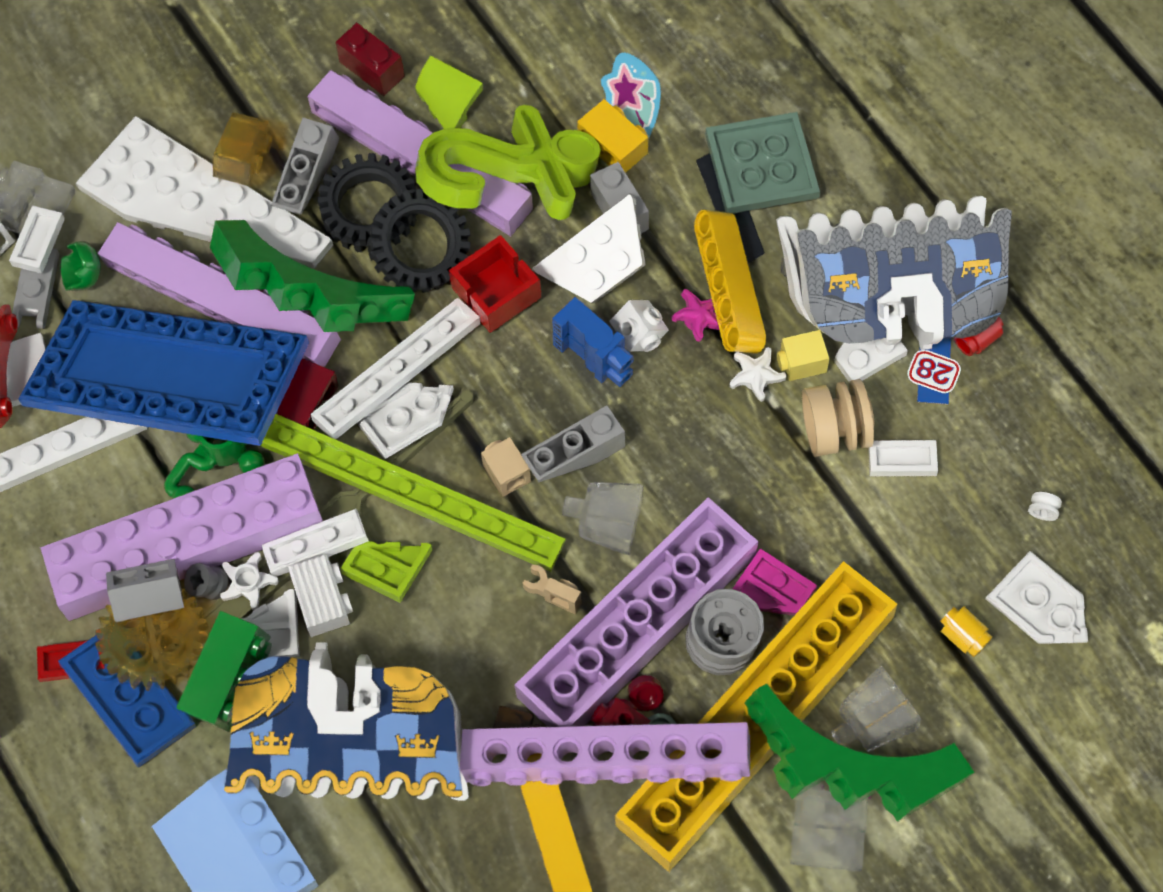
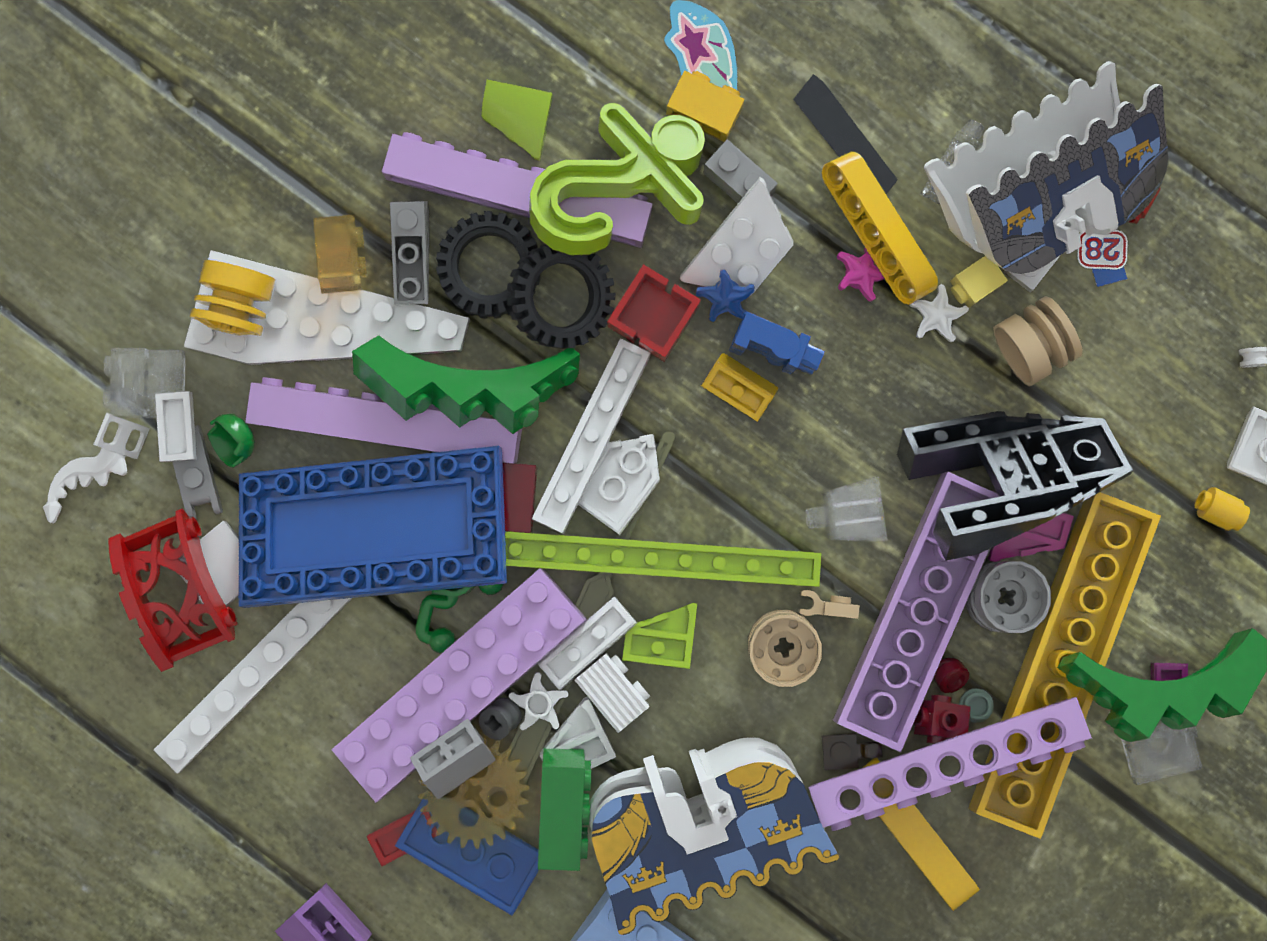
camera: 25 degrees left, 20 degrees up
dark red brick [335,22,405,96] -> none
tan brick [481,437,531,497] -> none
light grey slope [521,405,625,482] -> none
white brick [609,300,669,352] -> none
sand green plate [705,112,820,213] -> none
clear torso [831,666,921,751] -> none
white tile [868,440,938,476] -> none
none -> yellow wheel [190,260,275,336]
none -> blue animal [696,270,755,322]
none -> yellow slope [701,353,778,422]
none -> tan wheel [748,610,822,687]
none -> black wedge [897,411,1133,561]

